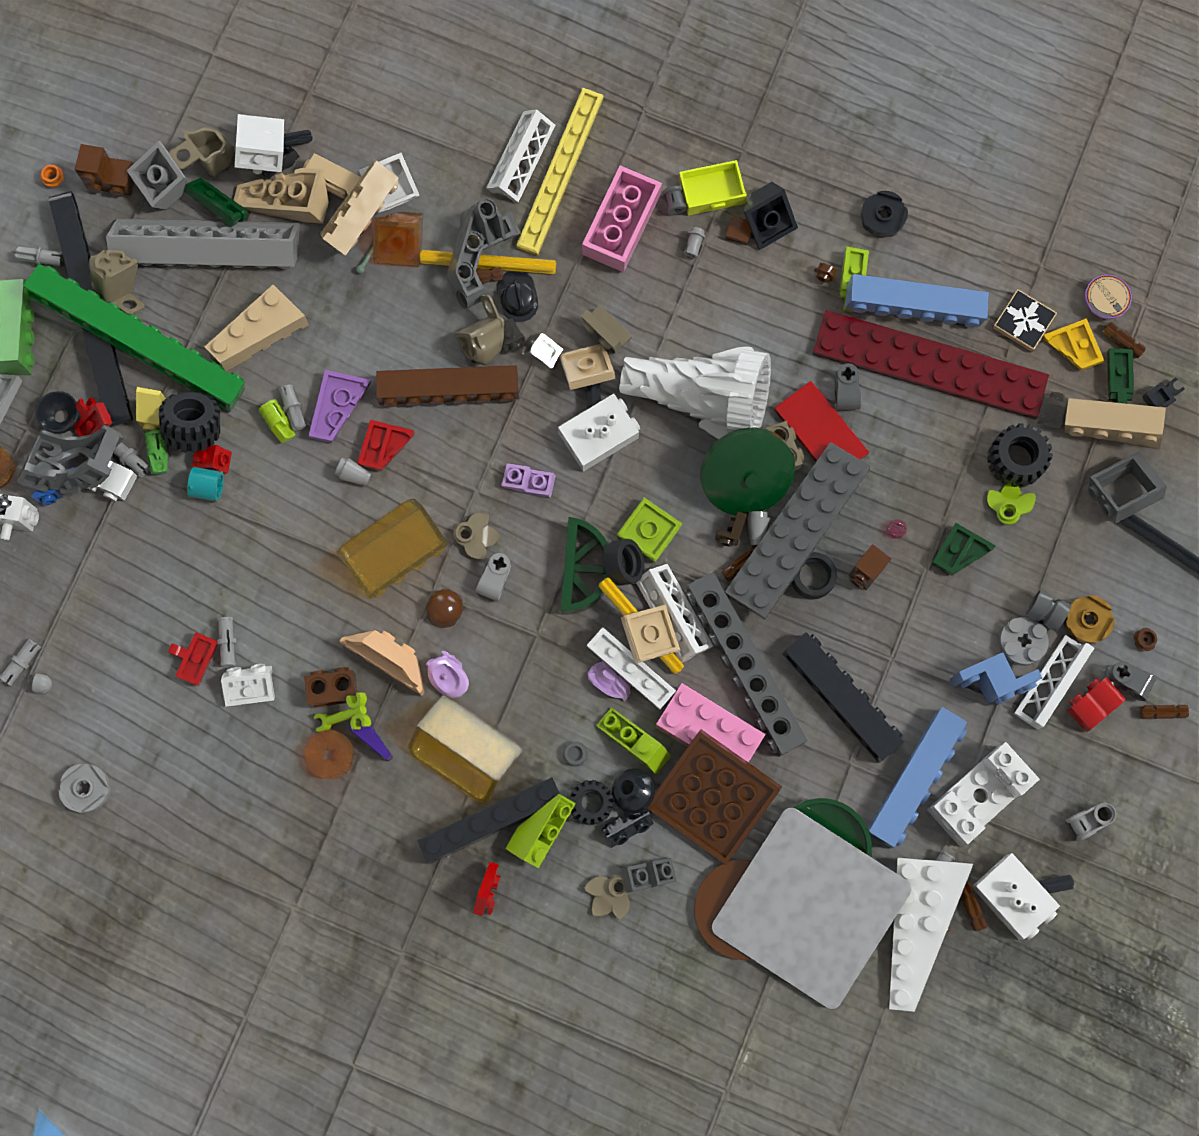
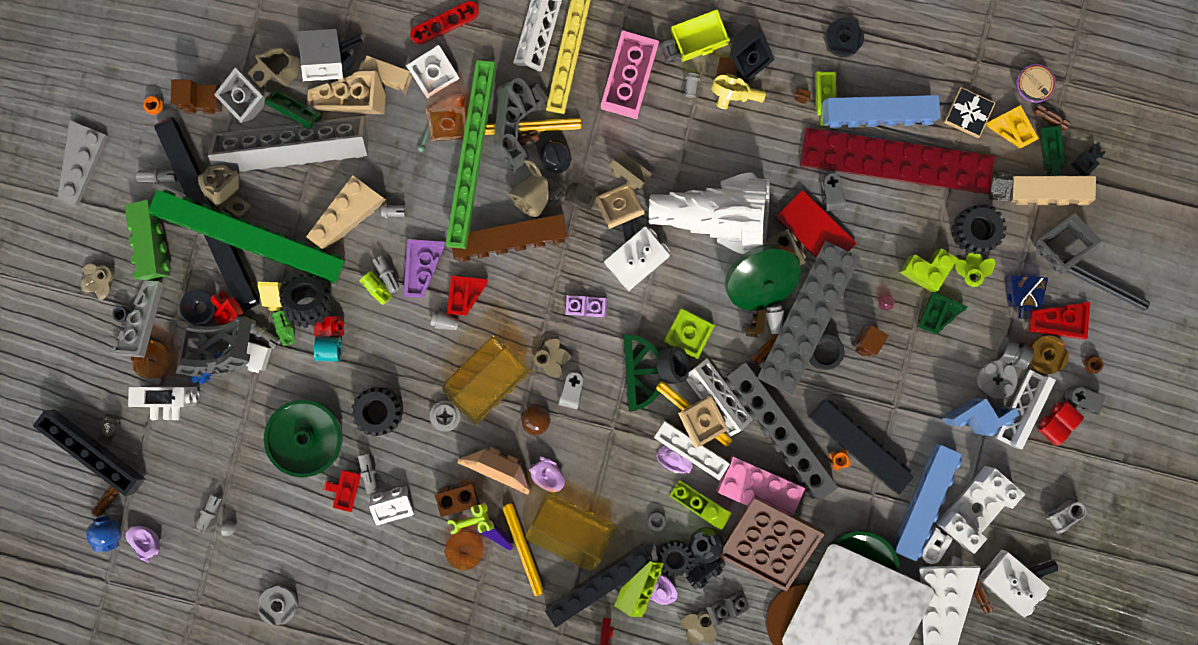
camera: 10 degrees left, 10 degrees up
tan wedge [320,159,399,256] -> none
reddish brown axle [1140,705,1189,719] -> none
none -> dark green dish [264,400,343,478]
none -> black tyre [351,387,403,436]
none -> light grey pin [381,203,405,219]
none -> red beam [410,1,479,45]
none -> light grey gear [430,401,461,432]
none -> bright green plate [446,60,497,249]
none -> yellow axle [503,503,544,596]
none -> lavender hat [650,574,678,605]
none -> light yellow pin [711,74,766,109]
none -> orange plate [829,449,851,470]
none -> lime brick [899,248,958,292]
none -> white plate [921,527,952,564]
none -> clear blue torso [1005,275,1048,319]
none -> red wing [1028,301,1091,340]

